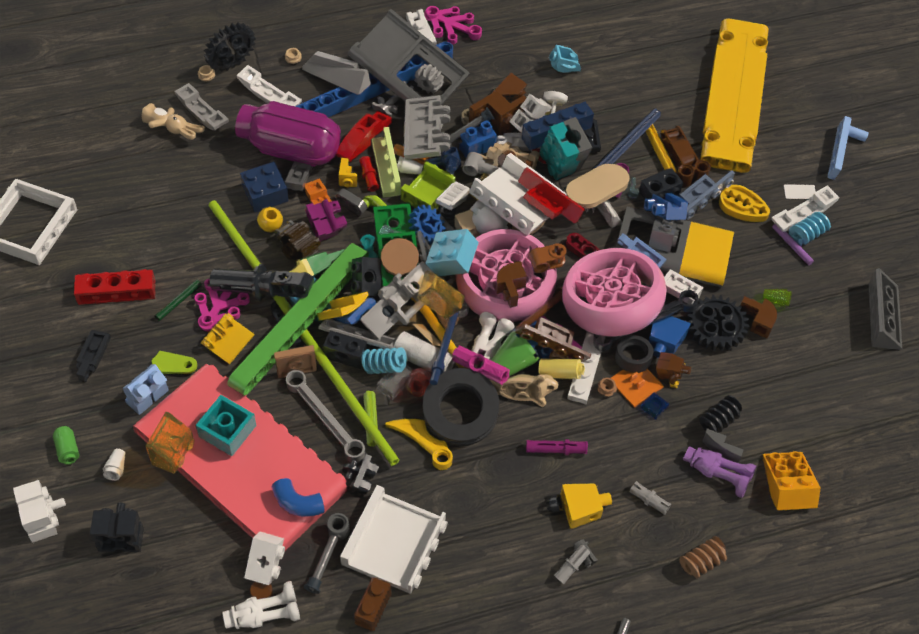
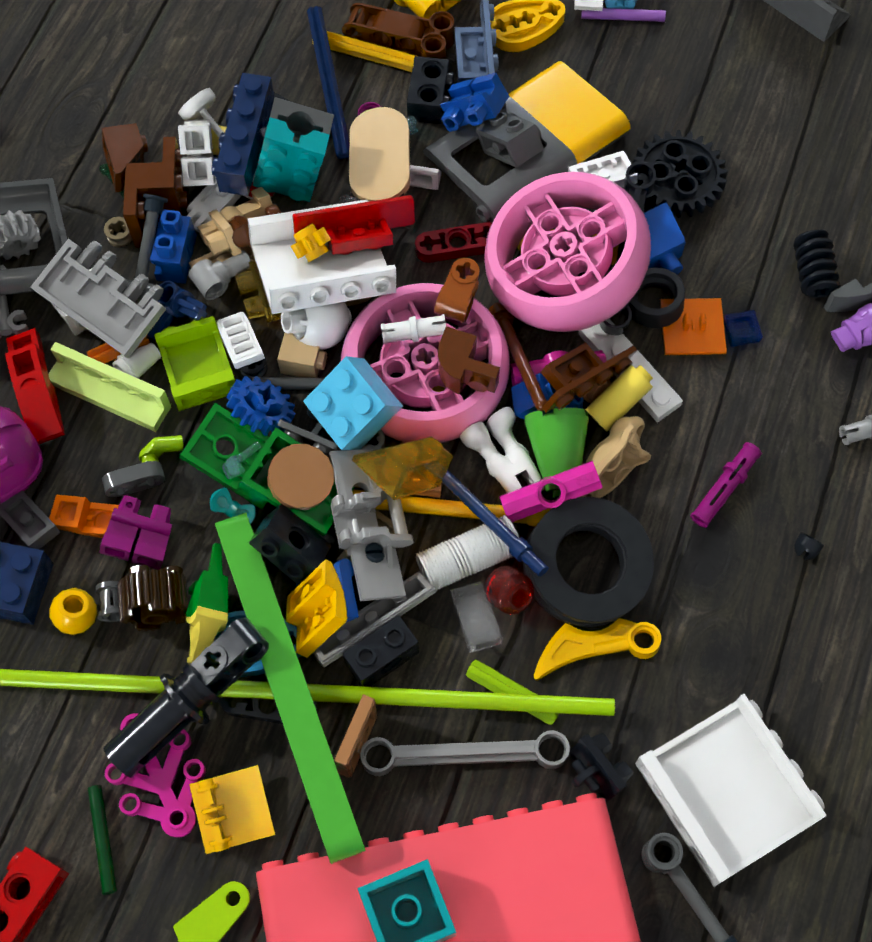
camera: 50 degrees left, 10 degrees up
blue cylinder [271,478,324,517] -> none
yellow bracket [339,158,357,187] -> none
reddish brown brick [354,577,391,631] -> none
red pin [359,156,379,192] -> none
medium azure piece [362,347,407,374] -> none
tan sticker [413,324,441,346] -> none
medium azure hand [549,45,581,73] -> none
yellow torso [560,483,612,529] -> none
medium nougat plate [598,378,617,397] -> none
medium blue plate [617,233,666,268] -> none
reddish brown piece [656,352,691,388] -> none
reddish brown brick [740,296,777,339] -> none
clear neon green cone [763,289,792,307] -> none
none -> yellow gear [290,223,331,262]
none -> white pin [381,314,446,344]

